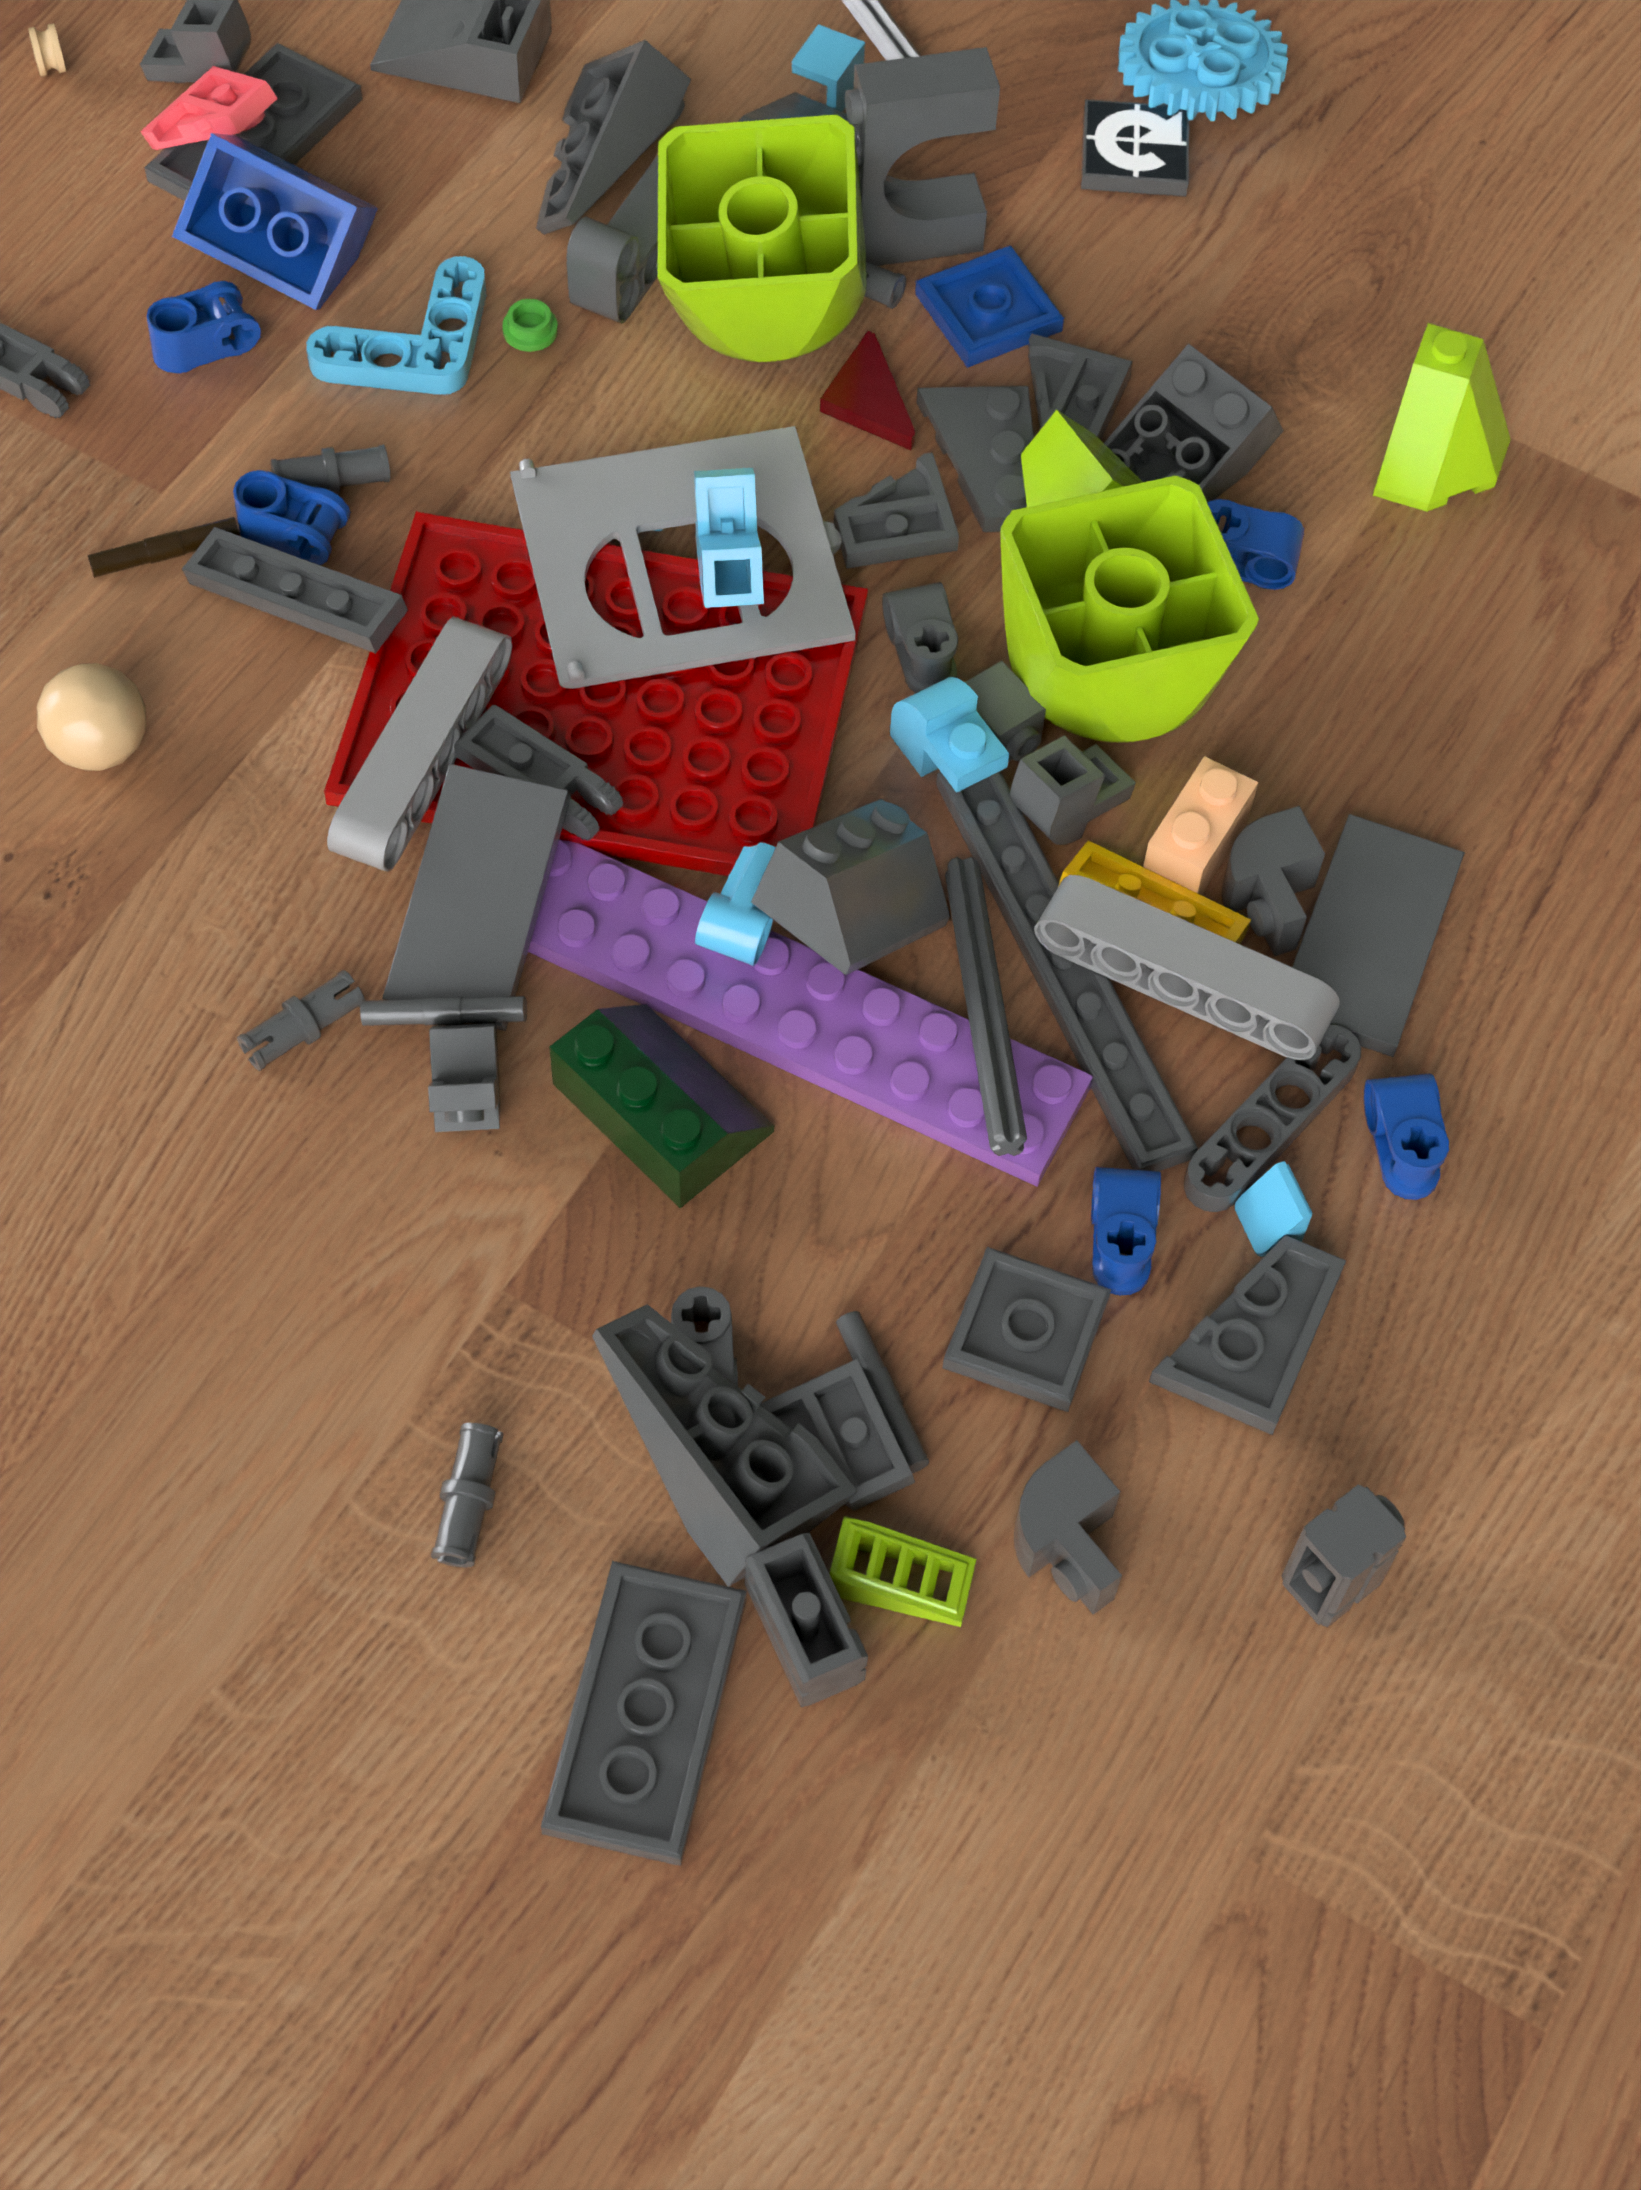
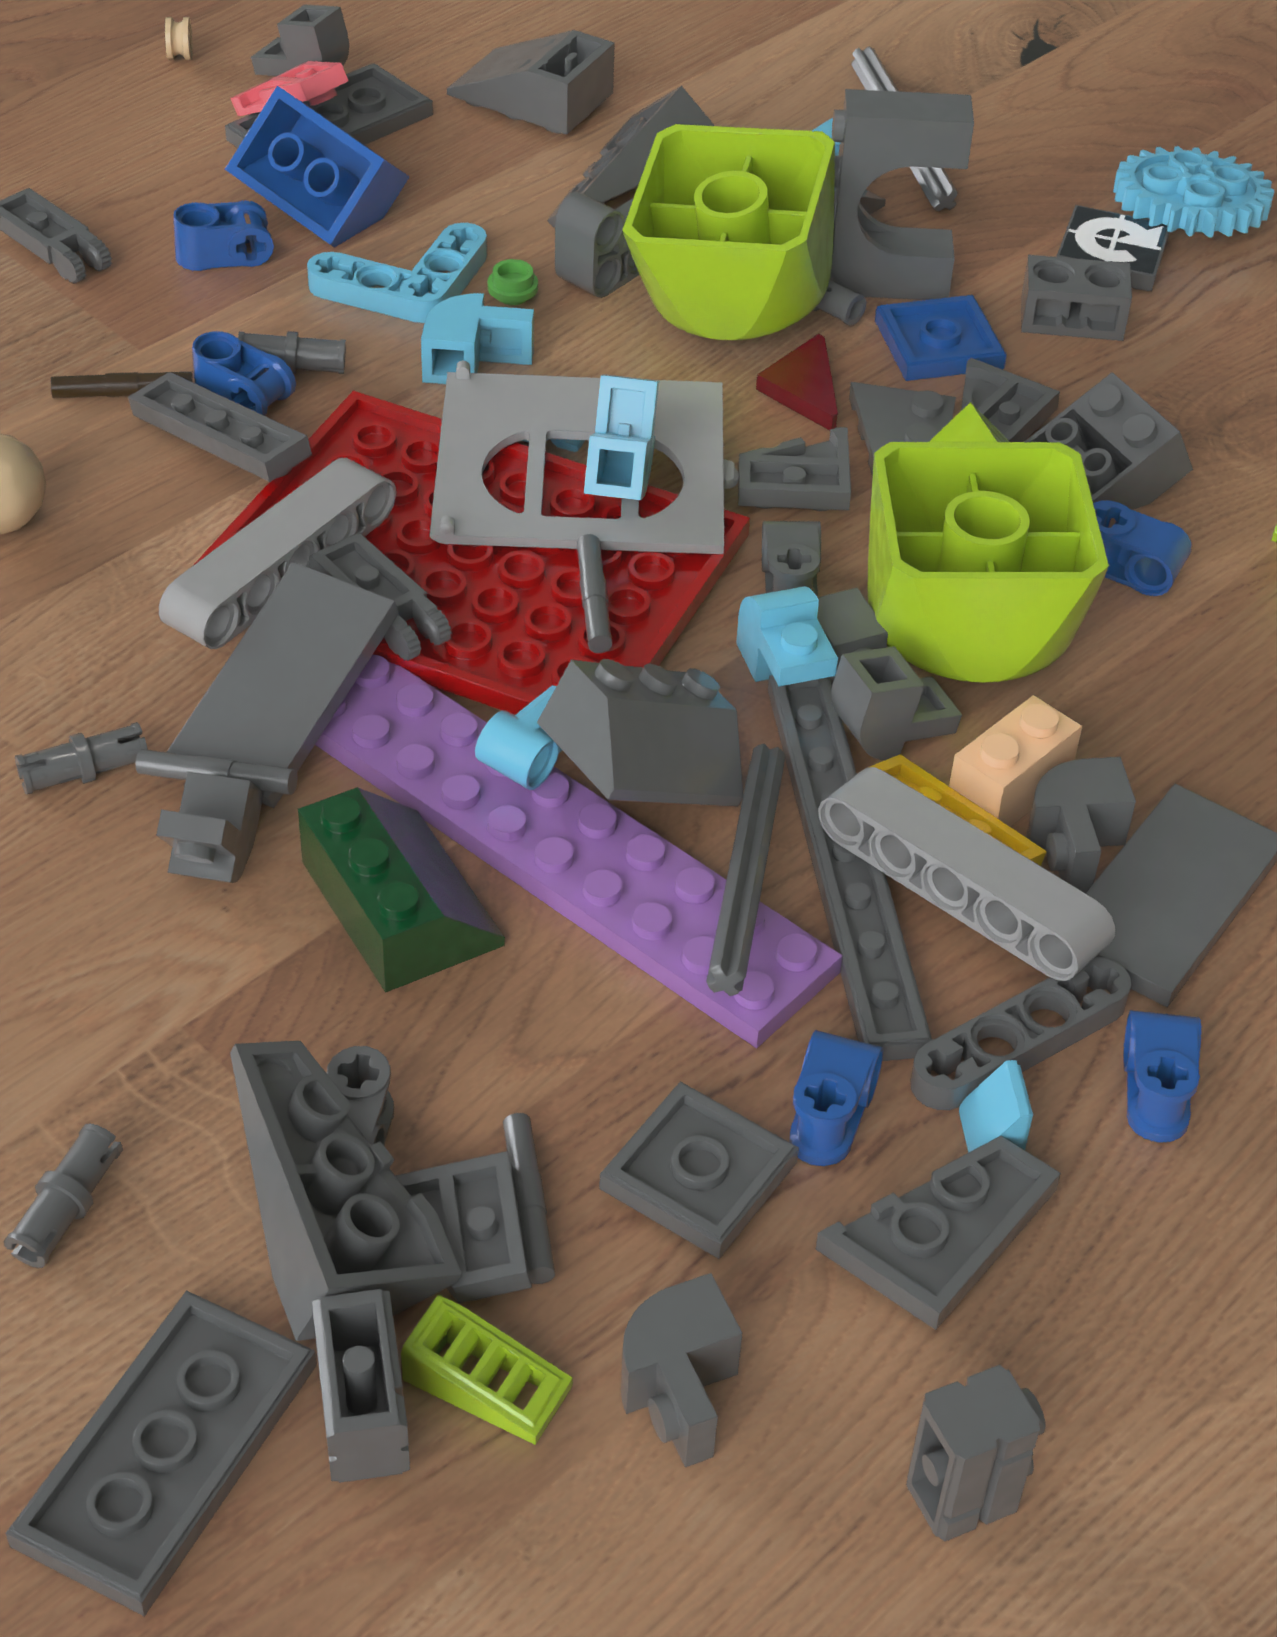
camera: 15 degrees right, 15 degrees down
none -> medium azure brick [421,293,534,384]
none -> dark grey piece [577,534,612,653]
none -> dark grey brick [1021,255,1132,341]

